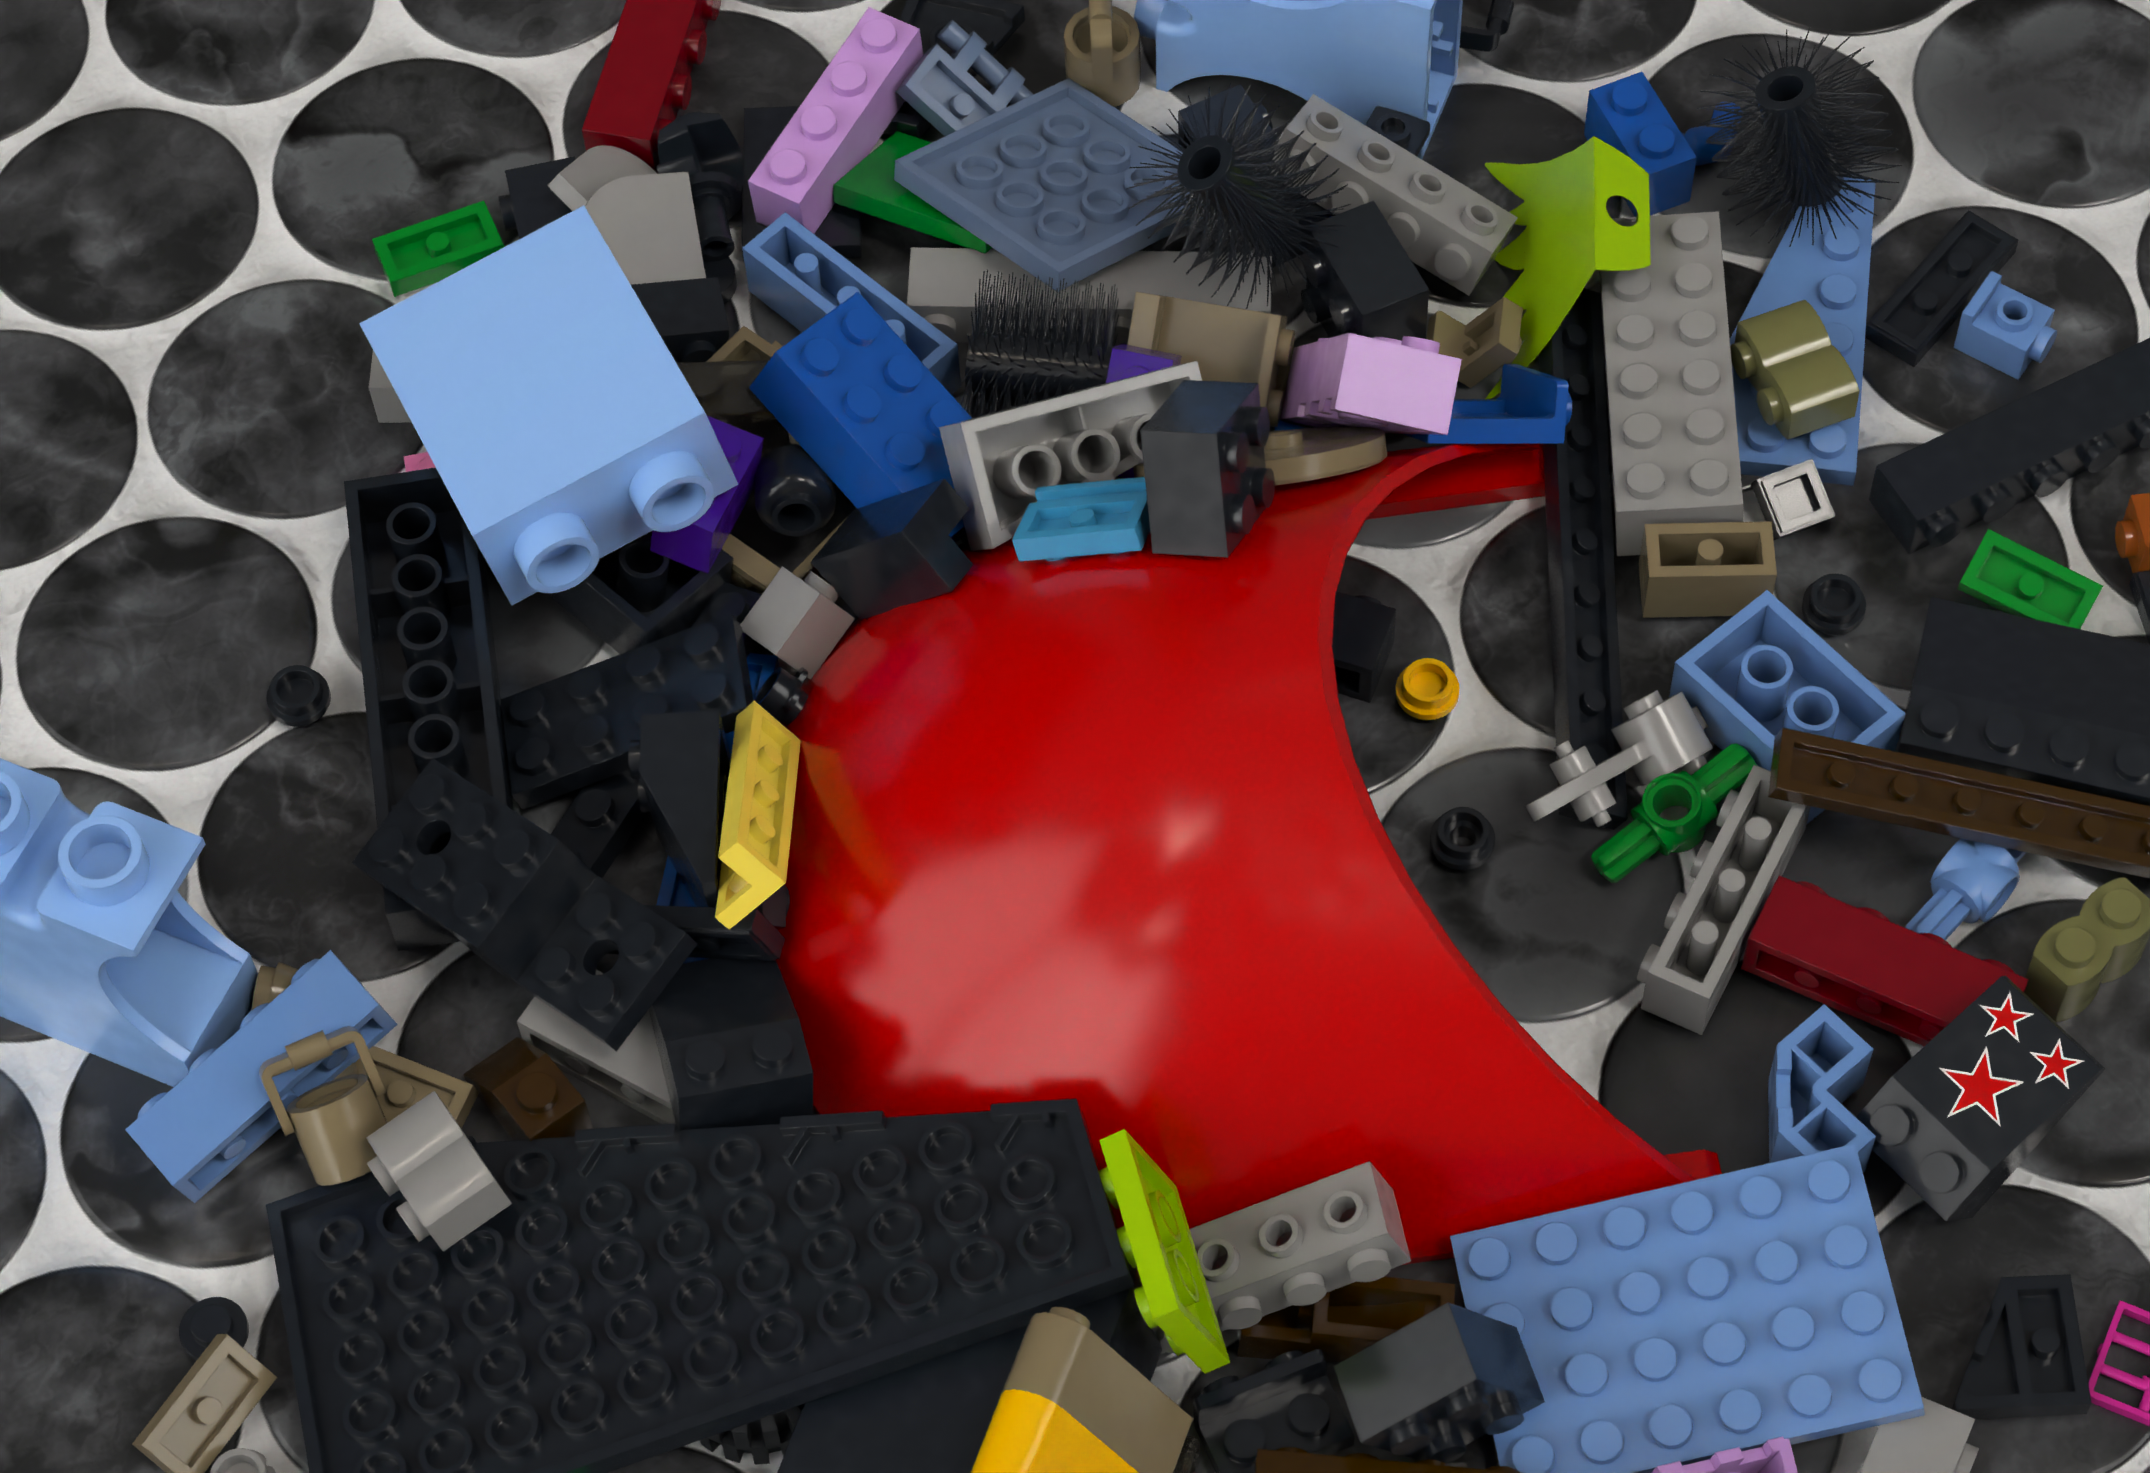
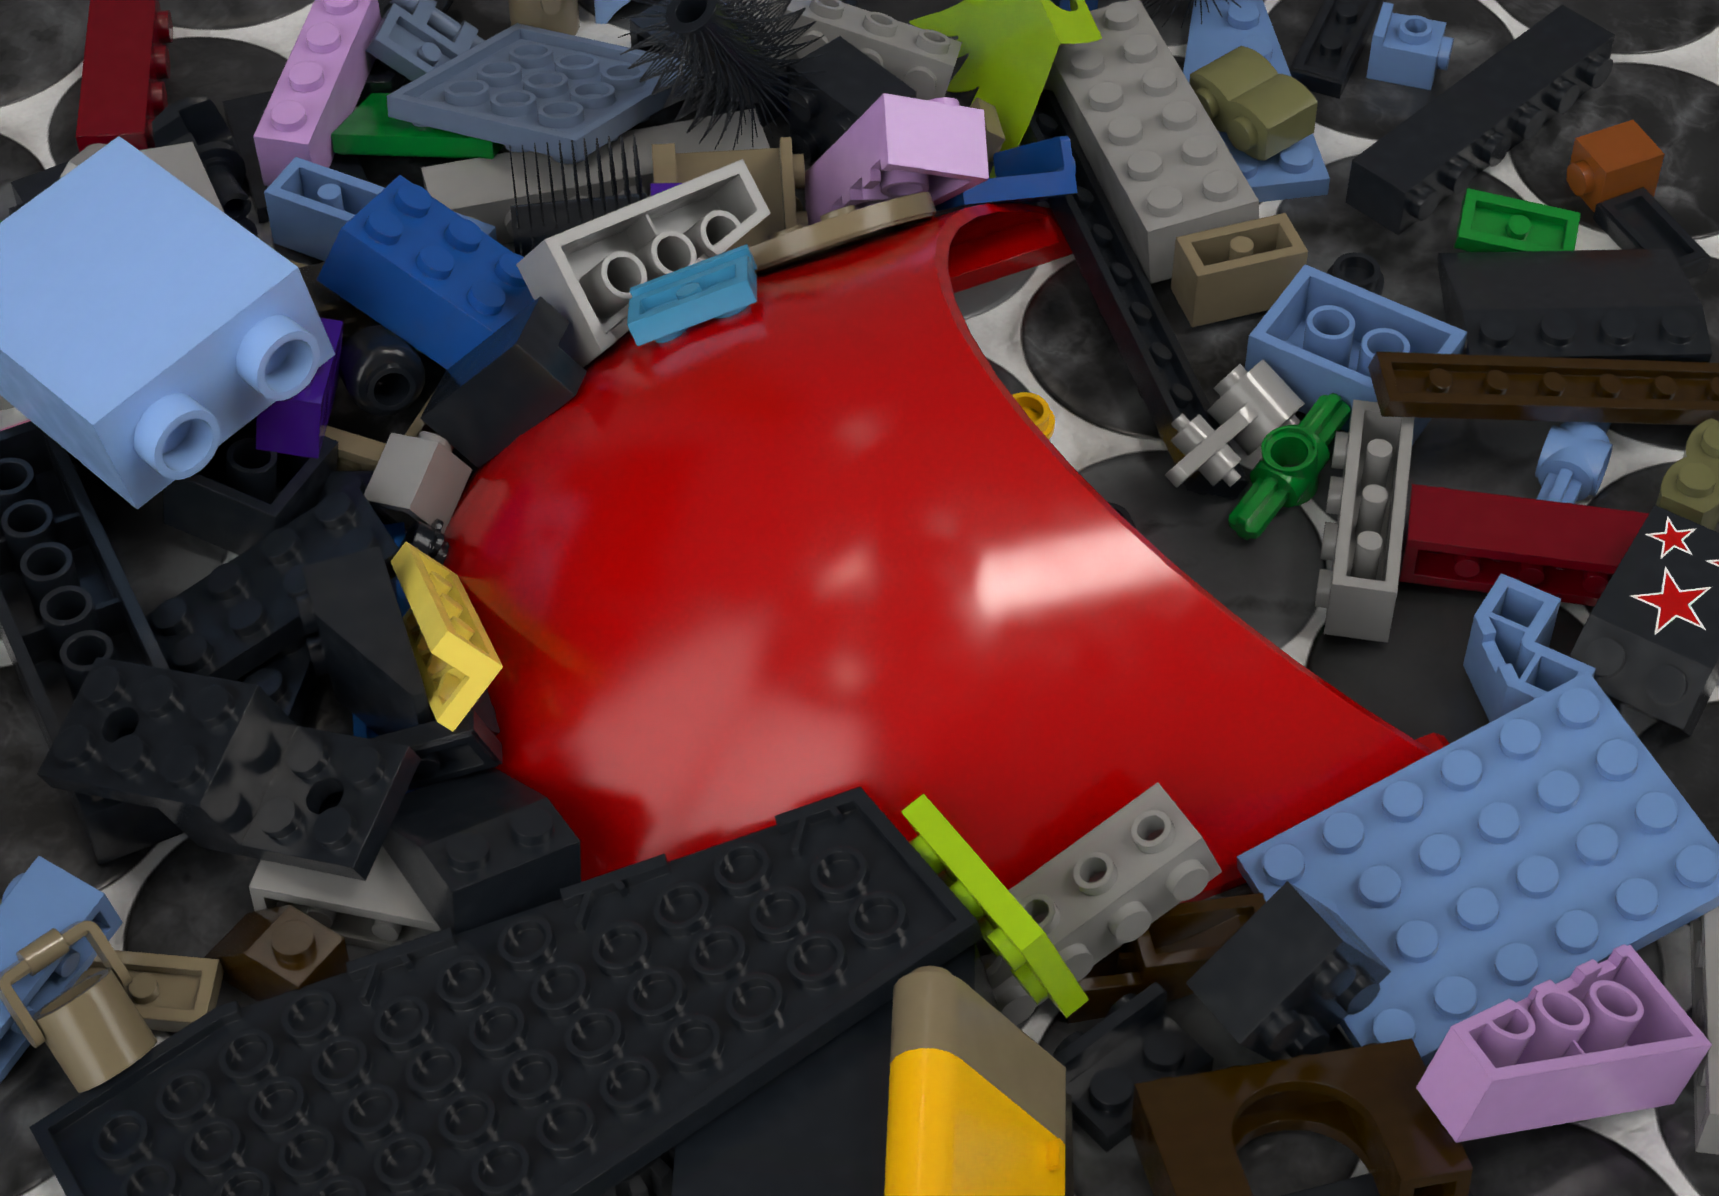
camera: 20 degrees left, 10 degrees down
light grey brick [366,1091,512,1251] -> none
black brick [1140,380,1275,558] -> none
tile [1751,459,1835,540] -> none

